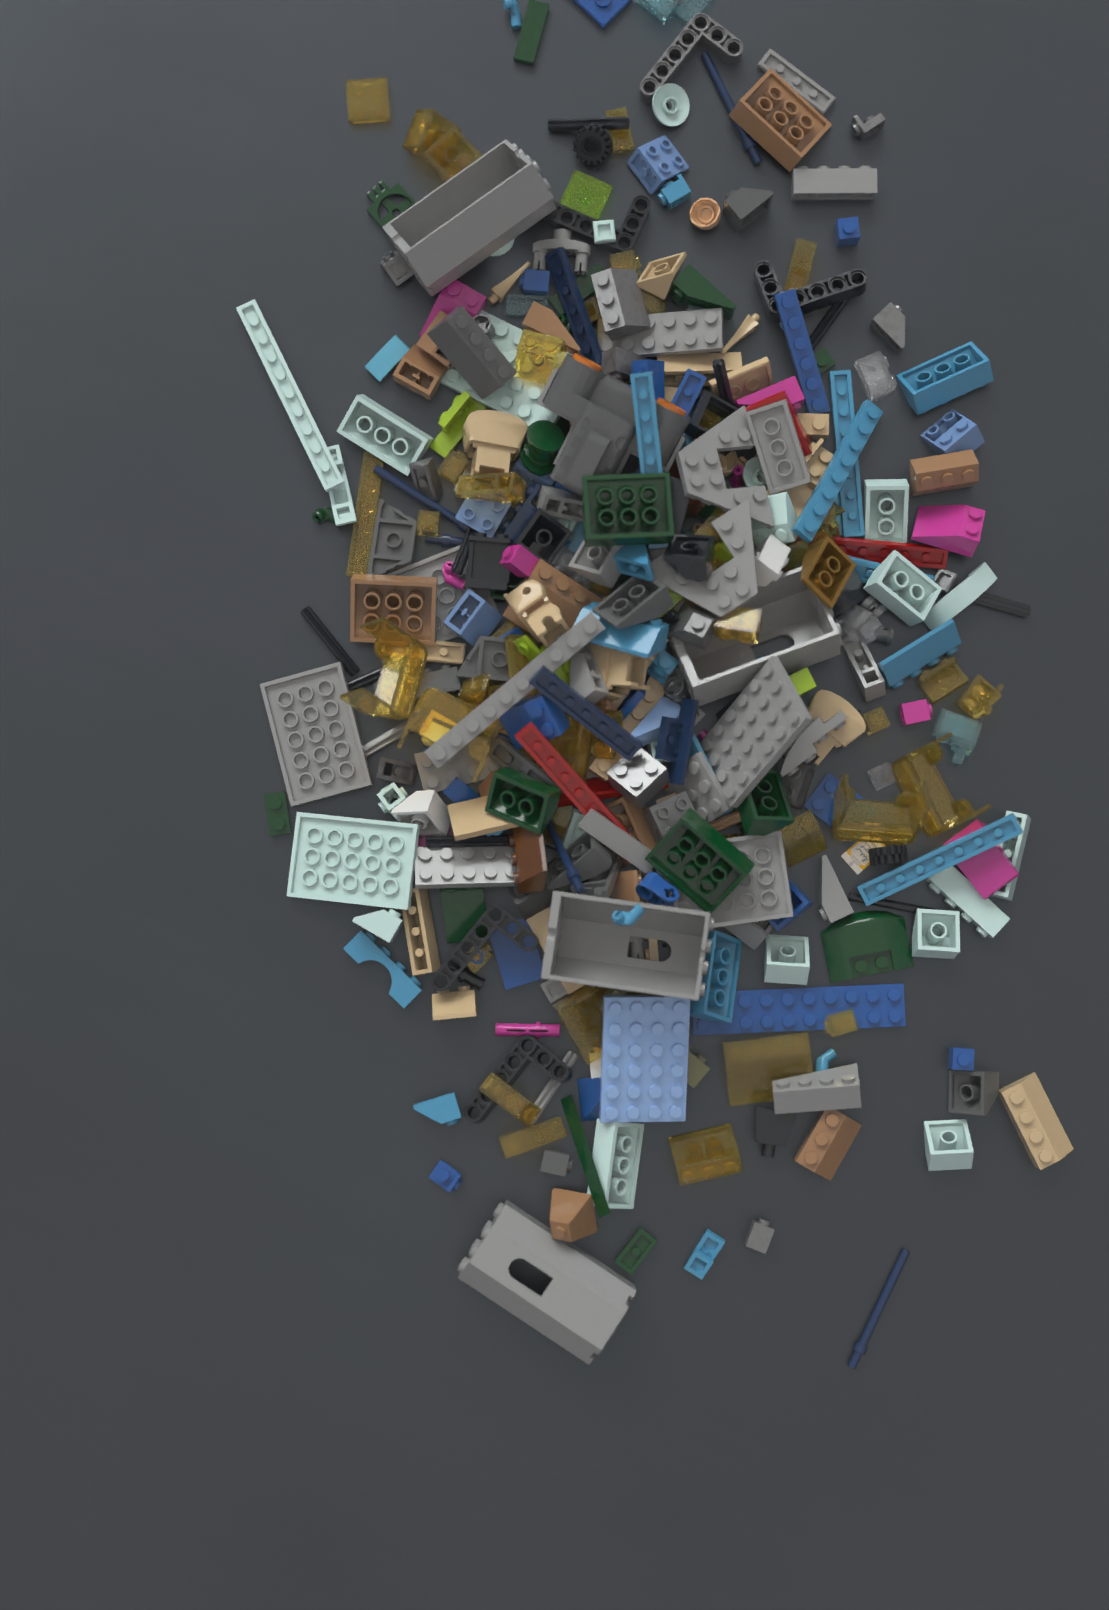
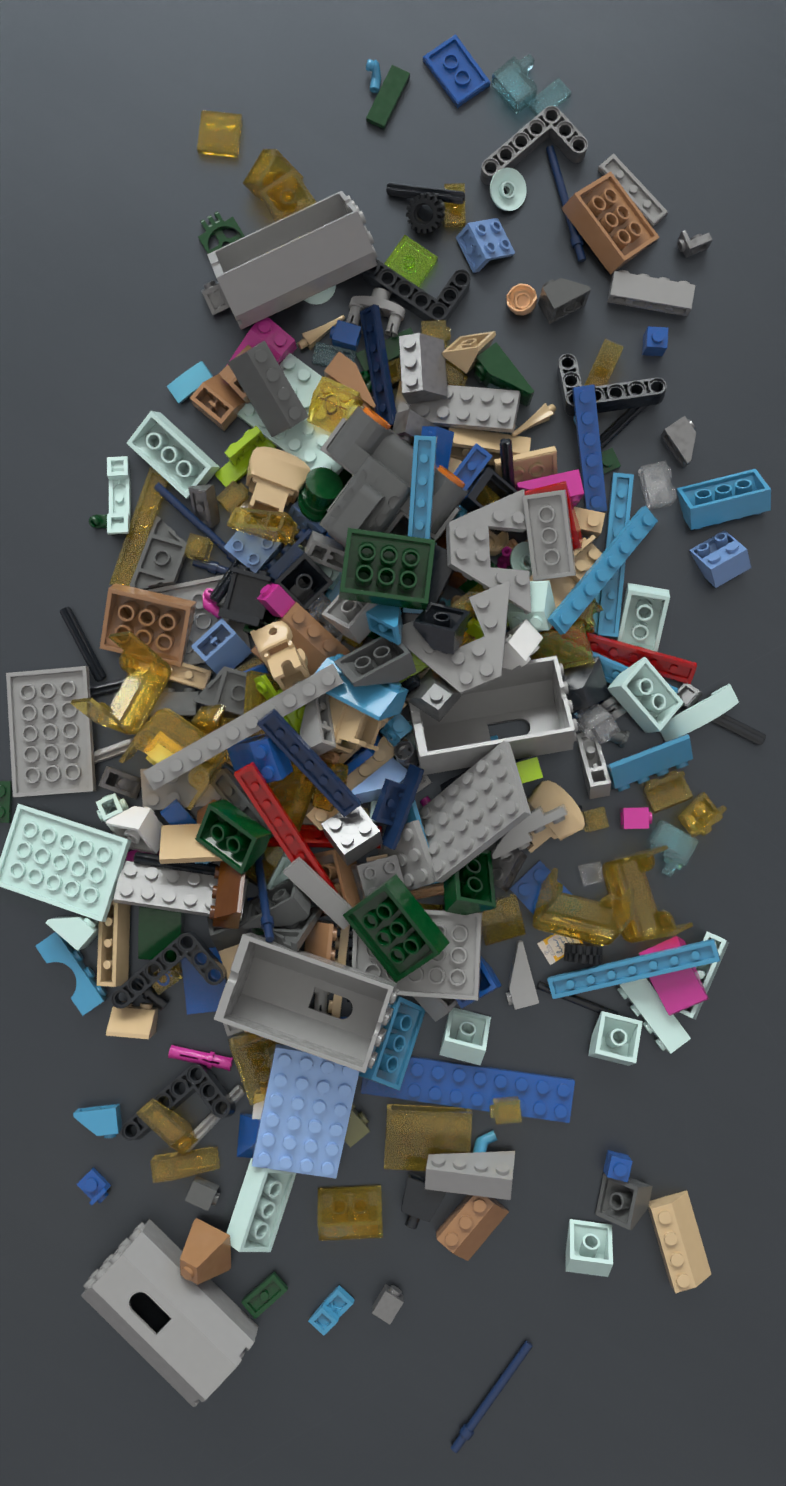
camera: 10 degrees right, 0 degrees up
light aqua plate [236,299,345,492] -> none
flat silver wheel [473,314,495,340] -> none
dark green sticker [561,1095,610,1218] -> none
light aqua tile [593,219,616,244] -> none
dark azure arm [612,904,645,926] -> none
blue piece [636,872,679,907] -> none
dark azure brick [657,174,691,210] -> none
clear yellow slope [713,607,763,644] -> none
pearl gold slope [800,536,856,609] -> none
dark green slope [820,910,914,983] -> none
medium nougat slope [910,449,979,497] -> none
dark pink slope [911,505,986,558] -> none

